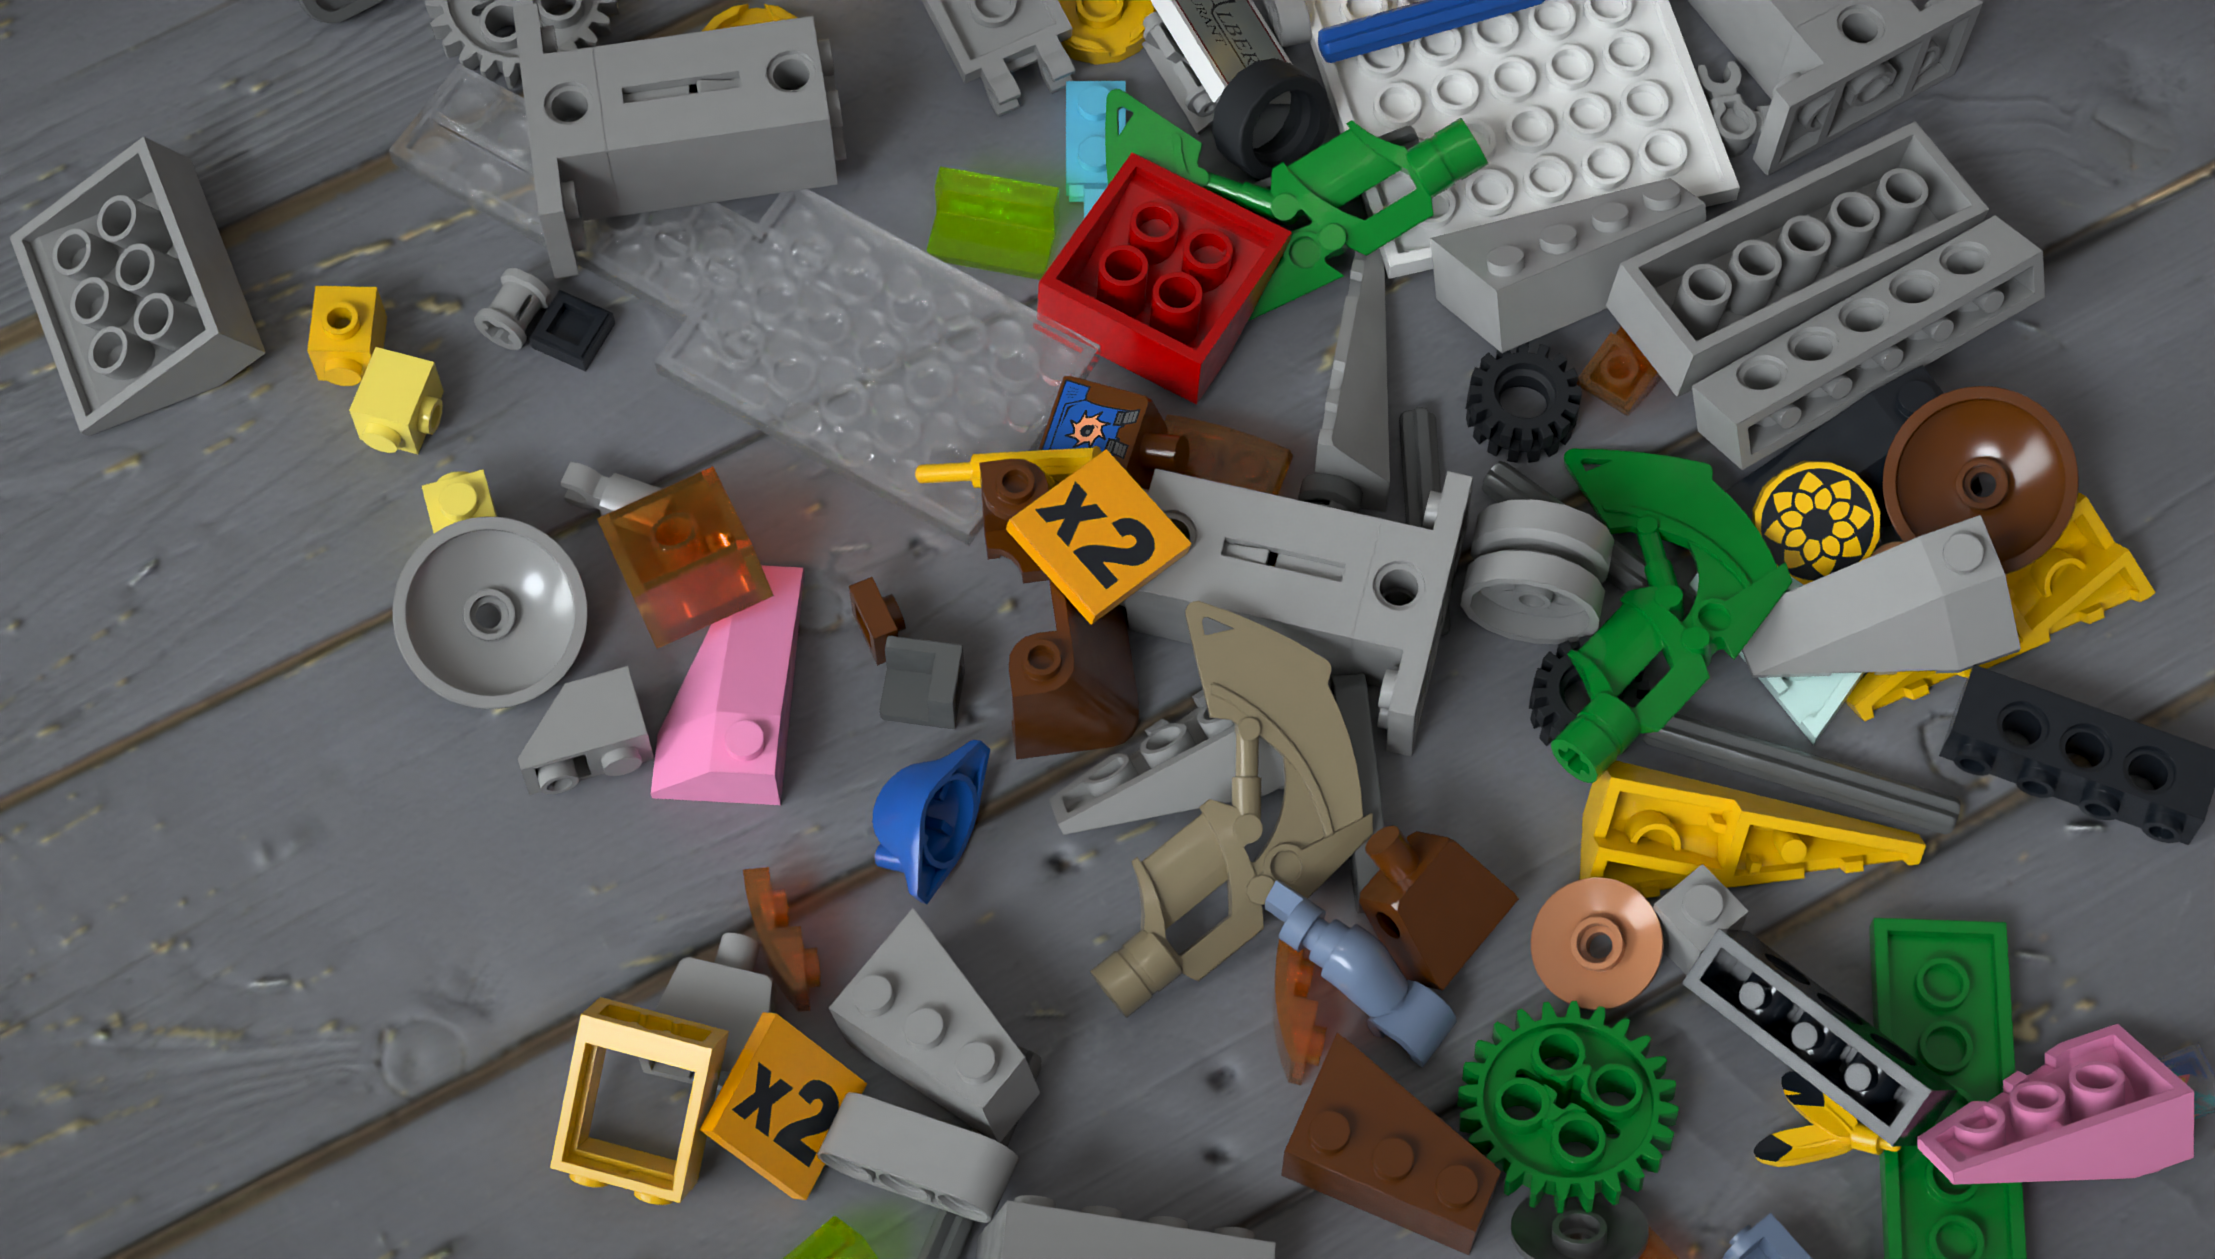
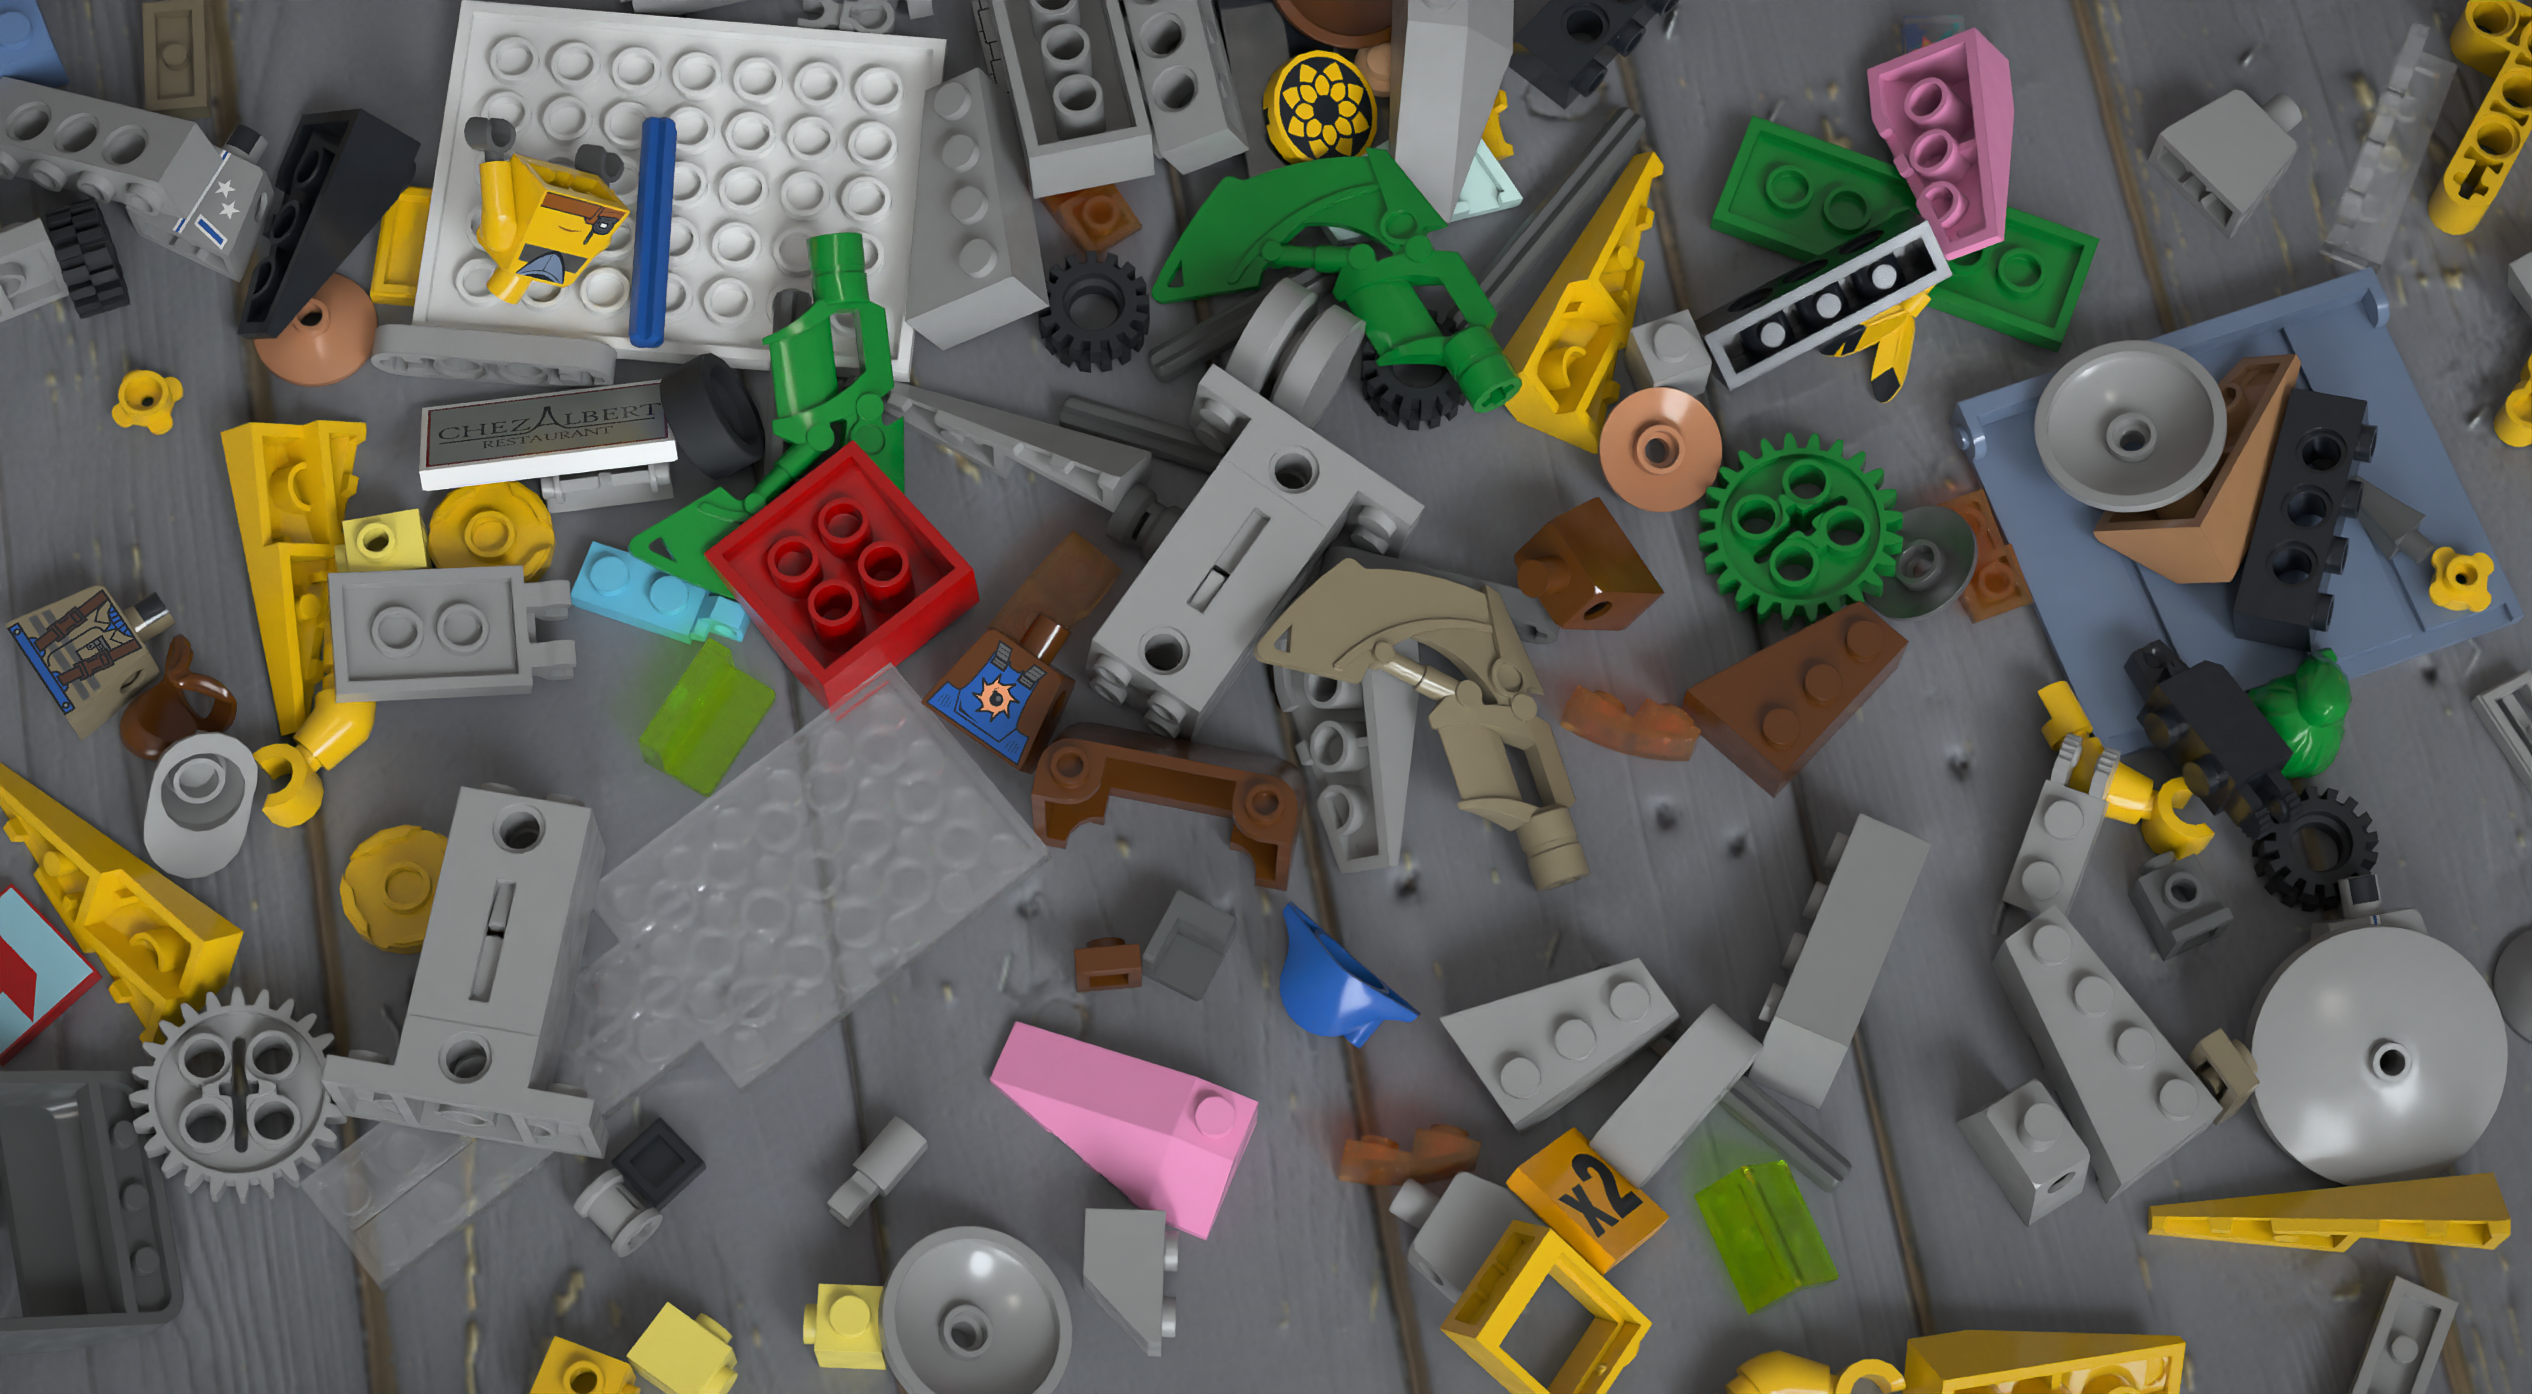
camera: 75 degrees left, 5 degrees up
clear orange brick [597,466,774,649] -> none
yellow axle [915,446,1102,488] -> none
light orange tile [1006,449,1192,625] -> none
sand blue piece [1265,880,1457,1068] -> none

